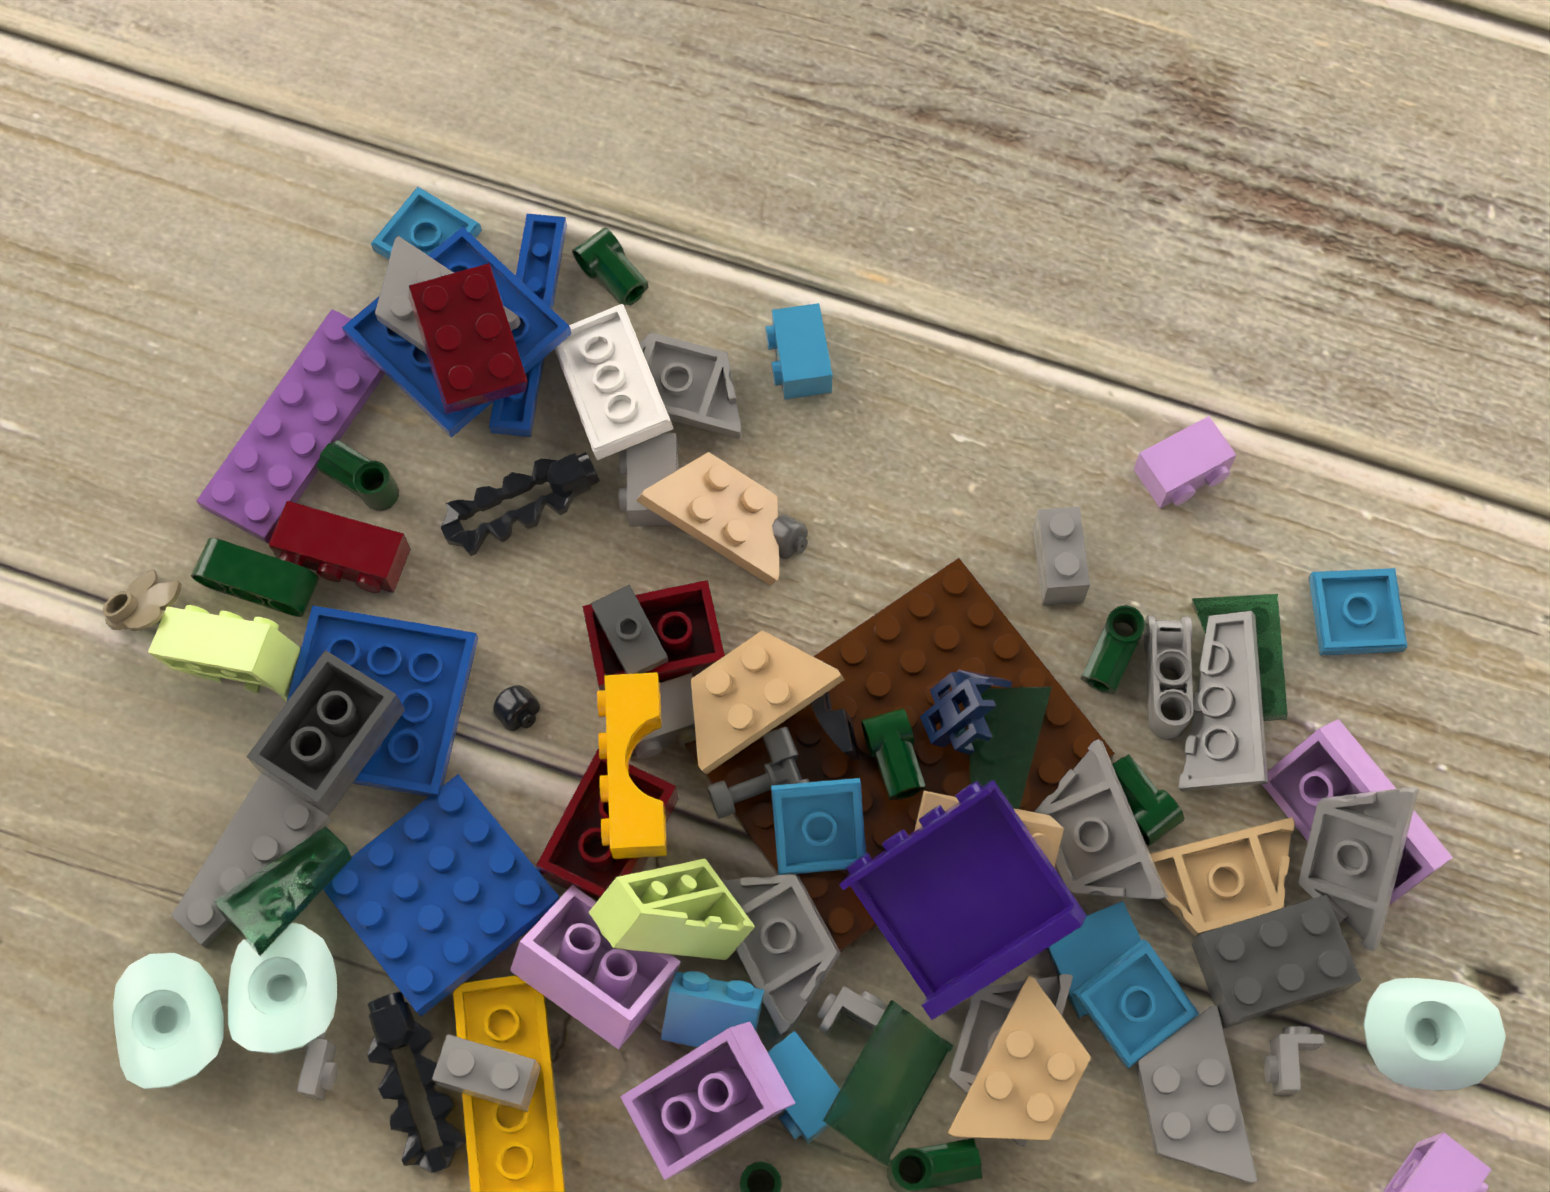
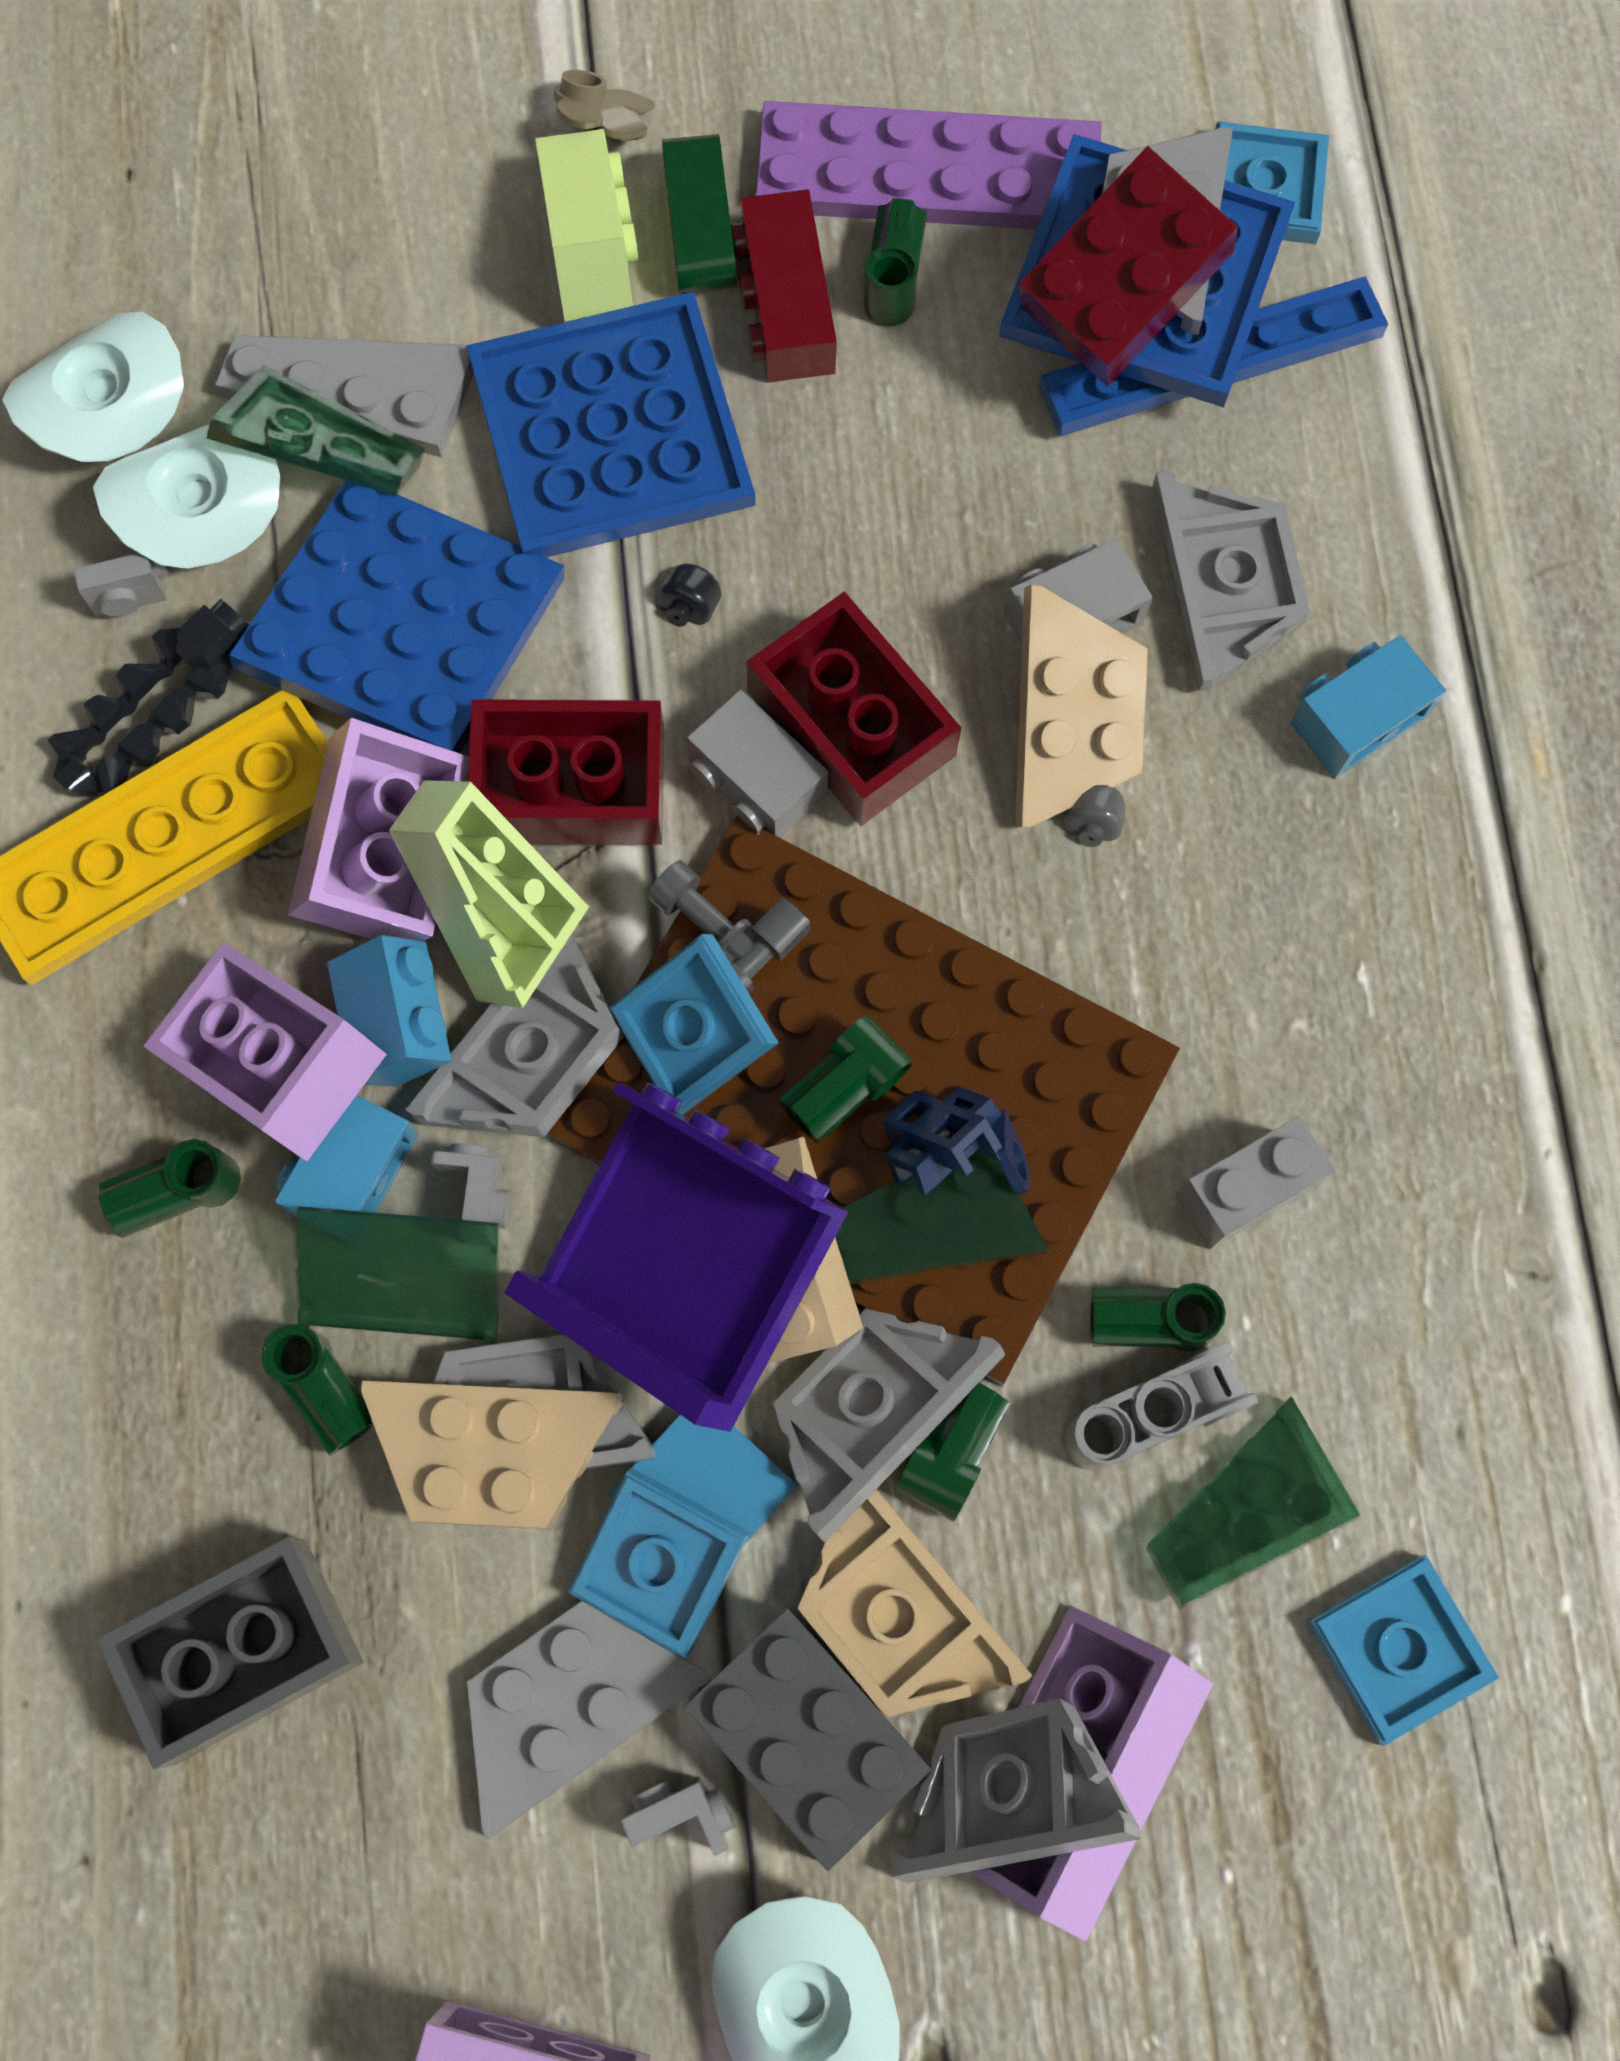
camera: 60 degrees right, 5 degrees up
dark grey brick [247,650,405,816] -> none
light grey brick [432,1034,541,1112] -> none
black sword [441,452,600,556] -> none
white tile [555,304,674,460] -> none
dark green piece [572,227,648,306] -> none
dark grey plate [591,585,668,674] -> none
yellow arch [597,672,667,859] -> none
tan wing [691,630,845,775] -> none
black slope [810,691,860,761] -> none
lavender brick [1134,416,1236,508] -> none
light grey wing [1178,611,1268,791] -> none

